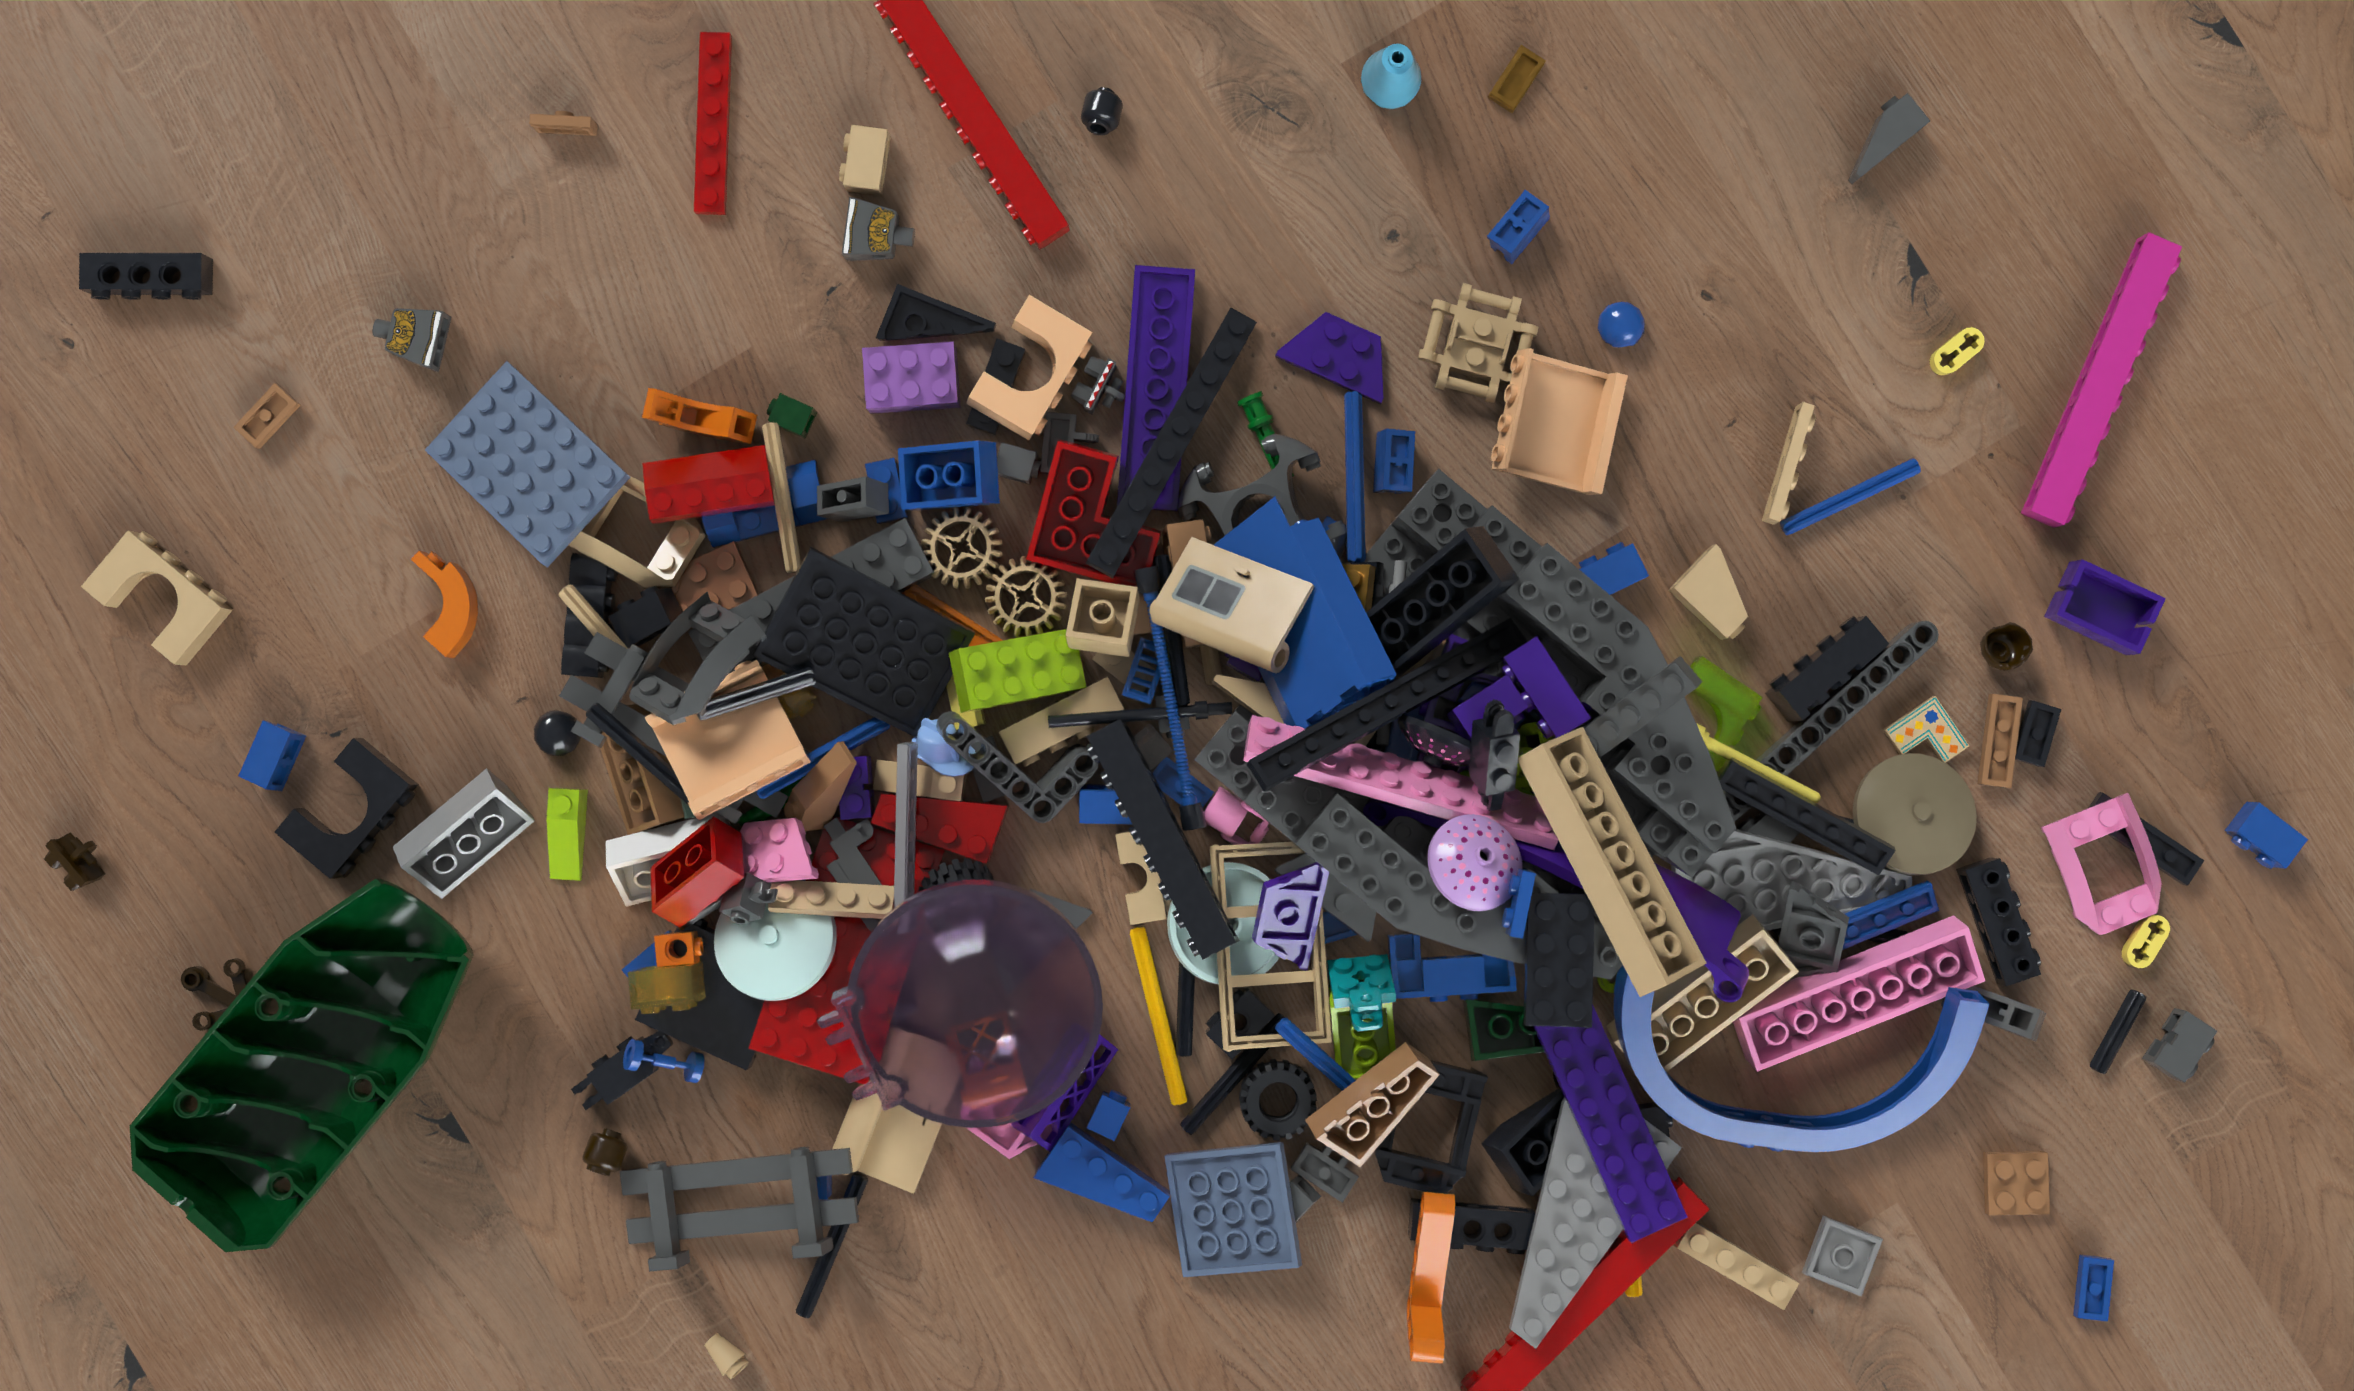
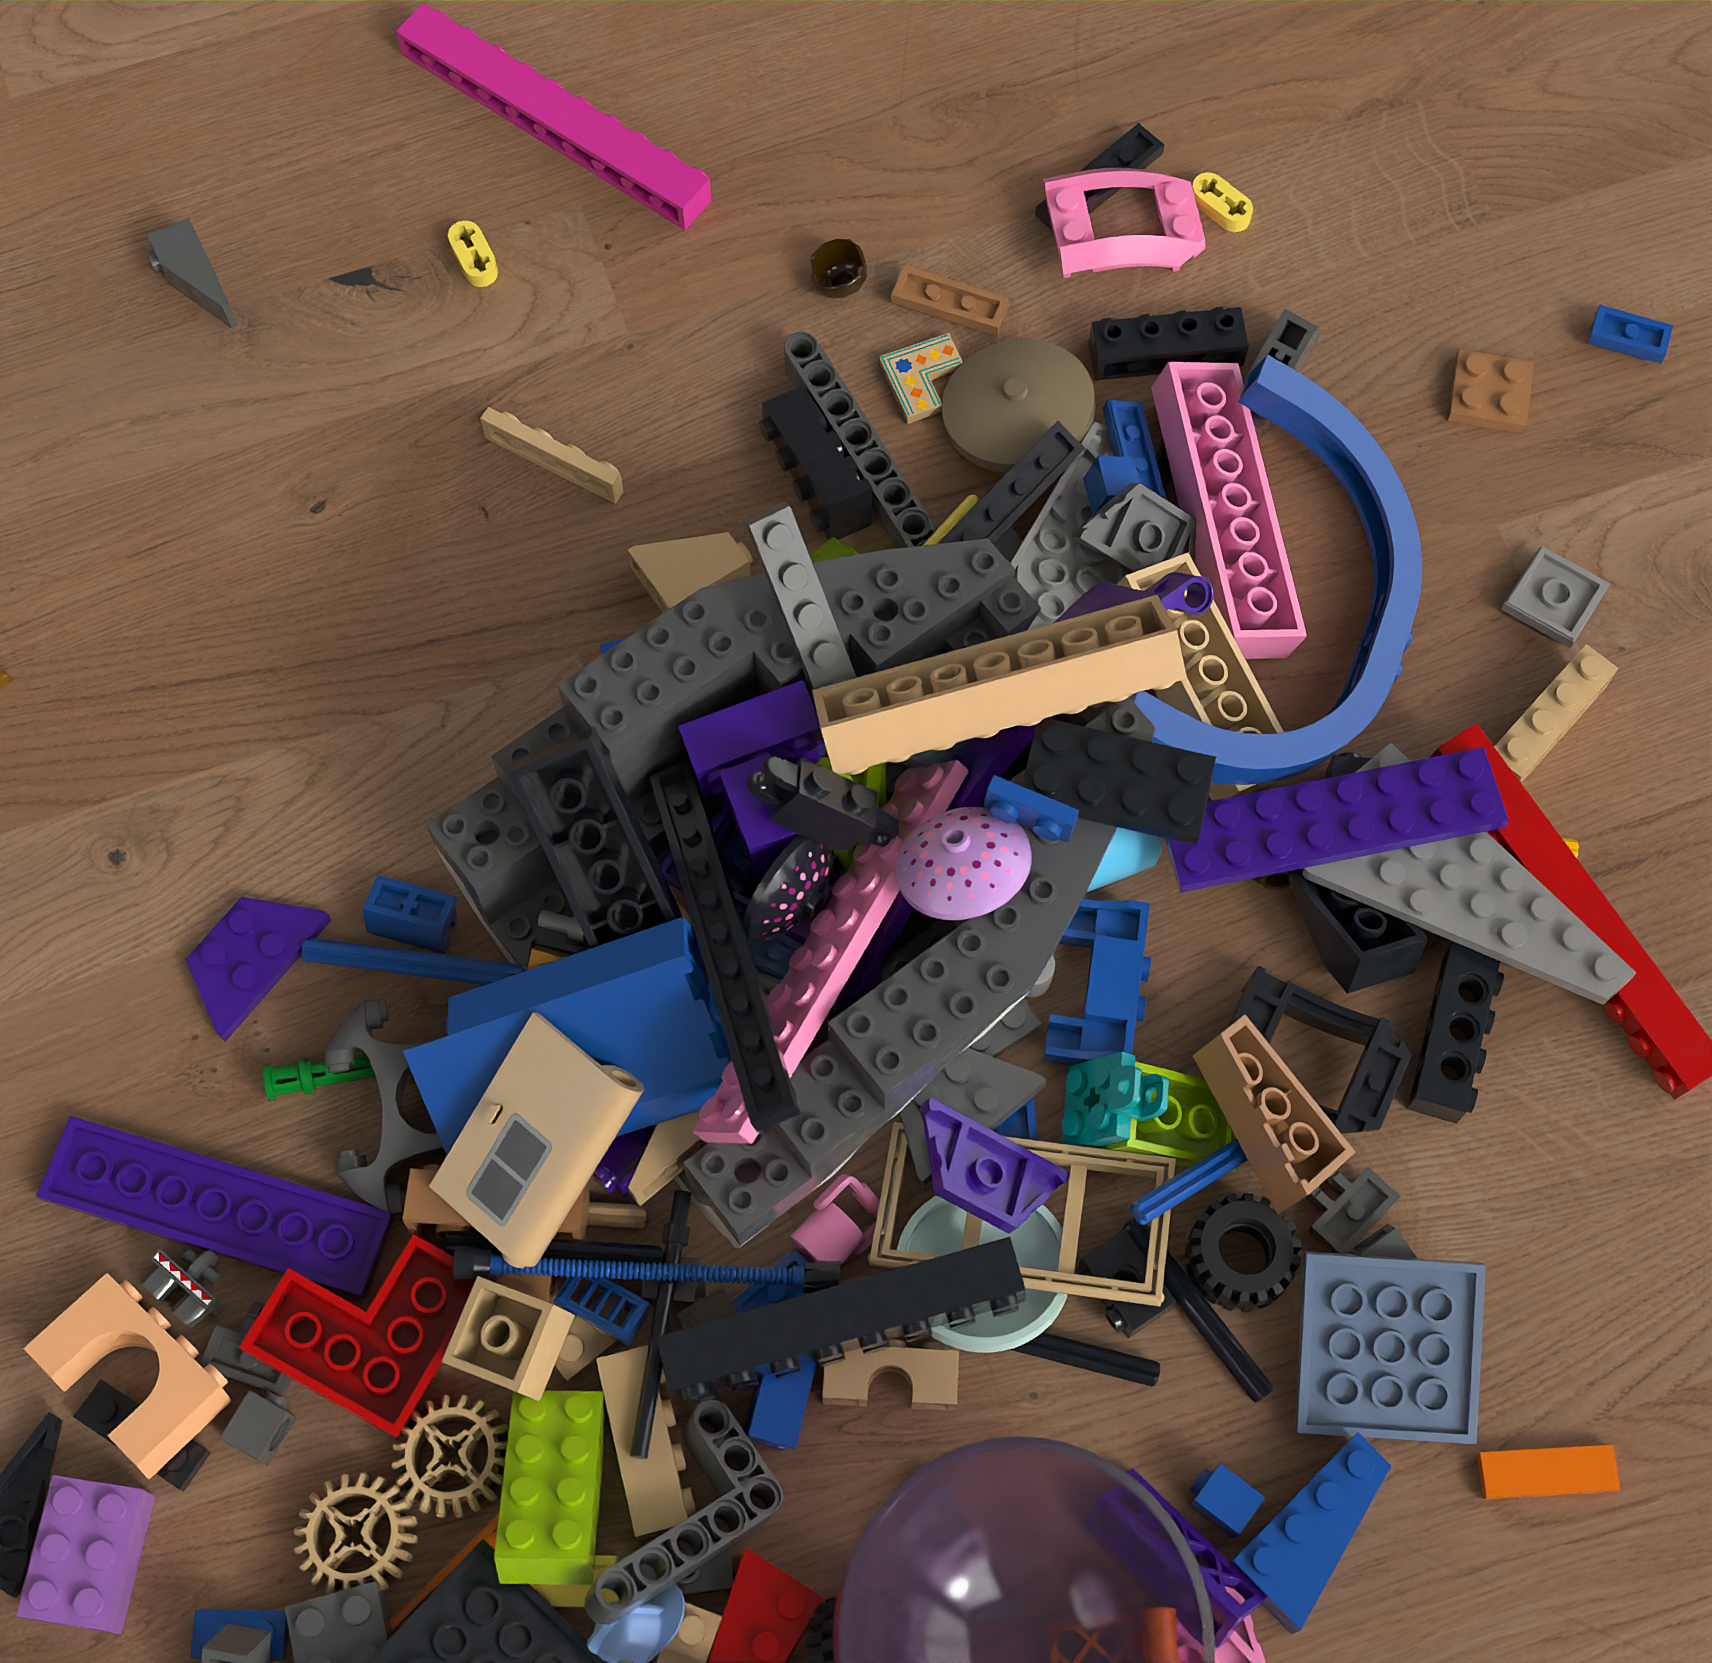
camera: 75 degrees left, 20 degrees down
blue brick [898,440,1000,511] -> none
black plate [1086,308,1257,579] -> none
yellow axle [1130,927,1187,1105] -> none
orange beam [1407,1192,1455,1364] -> none
tan brick [1418,283,1539,403] -> none
dark green wedge [1463,999,1544,1061] -> none
blue hinge [1487,190,1550,264] -> none
light nougat panel [1491,348,1628,495] -> none
blue hair [1598,302,1645,348] -> none
blue axle [1780,458,1921,535] -> none
black plate [2015,700,2061,767] -> none
dark purple piece [2044,559,2166,655] -> none
black axle [2090,989,2146,1074] -> none
dark grey brick [2142,1008,2217,1083] -> none
blue brick [2224,802,2308,869] -> none
none -> blue brick [1083,456,1140,516]
none -> orange tile [1477,1445,1621,1500]

